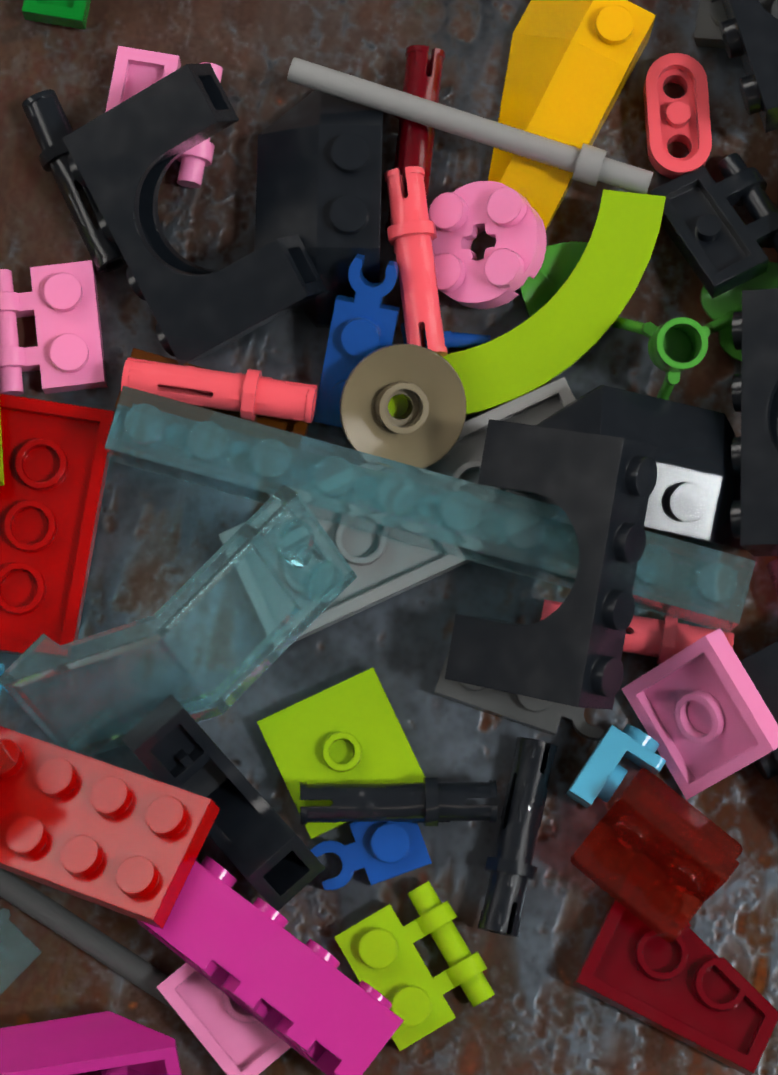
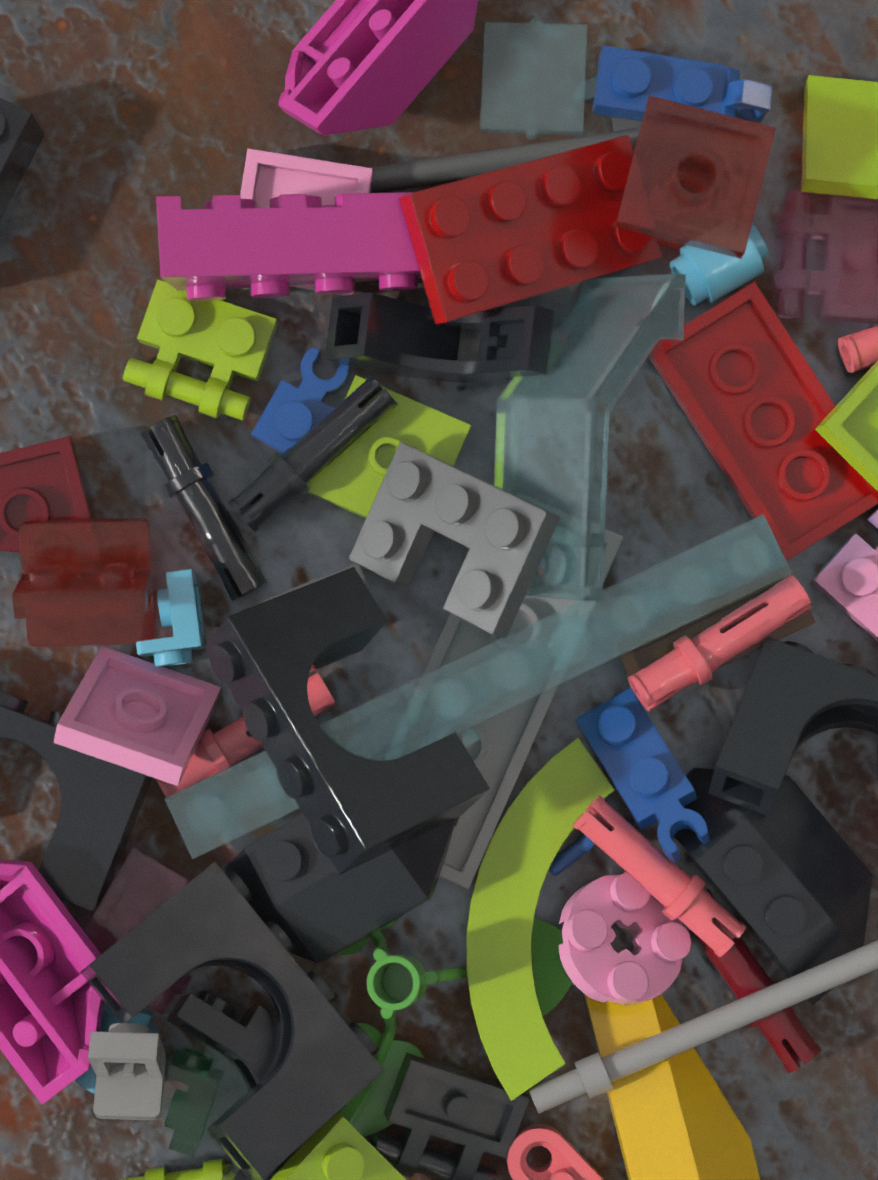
camera: 135 degrees right, 5 degrees up
dark tan dish [340,344,467,472] -> none
none -> plate [349,442,561,638]

